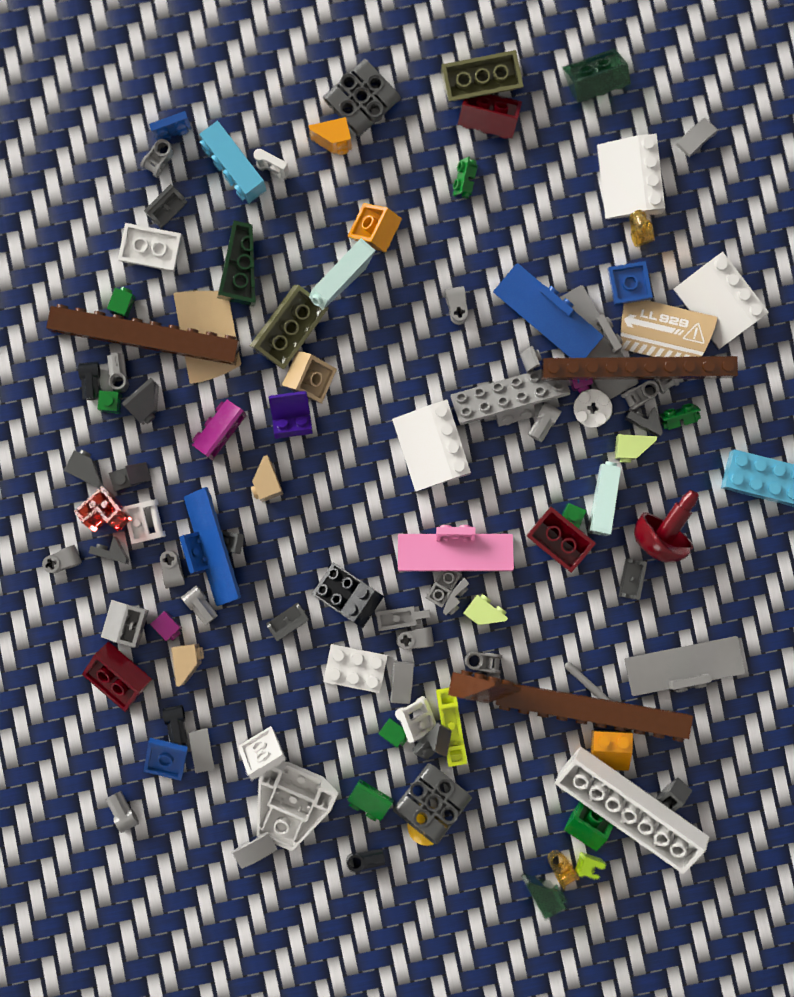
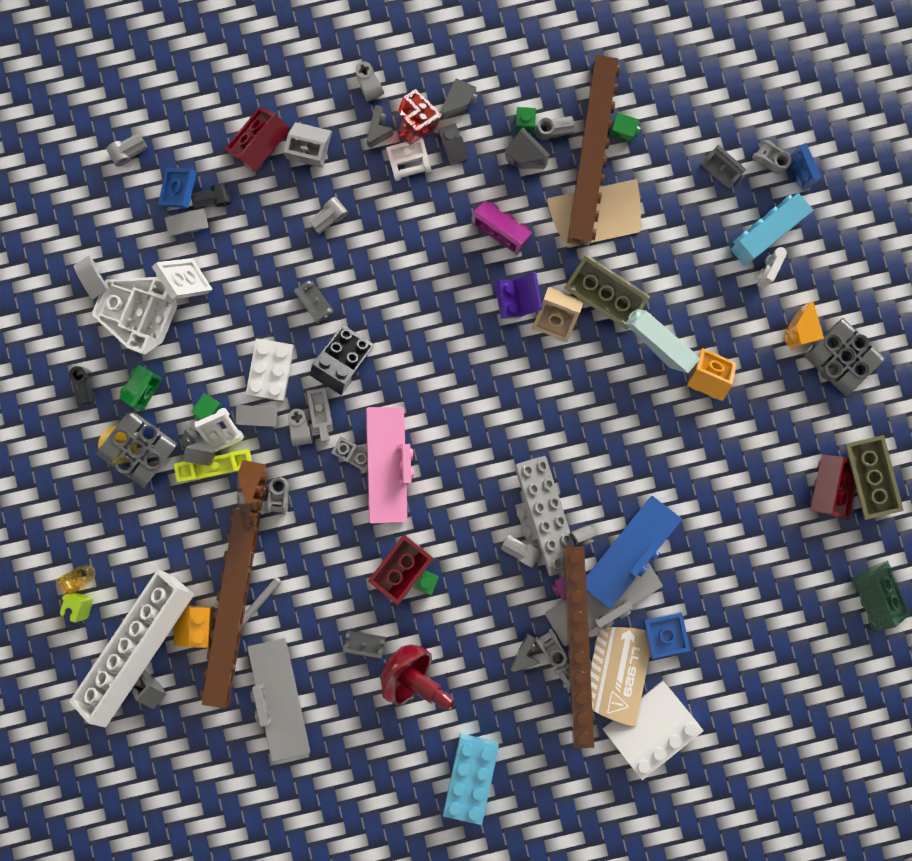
camera: 90 degrees right, 0 degrees up
black piece [78,362,100,400] -> none
white plate [118,223,182,272] -> none
magenta brick [150,611,182,641] -> none
light grey piece [160,551,185,589] -> none
tan slope [171,644,204,687] -> none
blue bracket [179,487,241,606] -> none
dark green wedge [217,220,256,306] -> none
dark grey slope [222,531,244,554] -> none
tan slope [251,455,283,502] -> none
white slope [392,400,471,492] -> none
light grey slope [443,578,469,615] -> none
light grey piece [445,286,468,325] -> none
green hinge [453,157,478,198] -> none
yellowish green slope [463,594,508,625] -> none
clear green slope [521,873,566,920] -> none
green slope [564,801,613,852] -> none
white plate [574,389,613,428] -> none
light aqua slope [587,461,621,536] -> none
white slope [597,134,665,219] -> none
yellowish green slope [615,434,657,463] -> none
clear yellow piece [629,209,655,247] -> none
green hinge [659,403,701,430] -> none
light grey slope [676,118,718,157] -> none

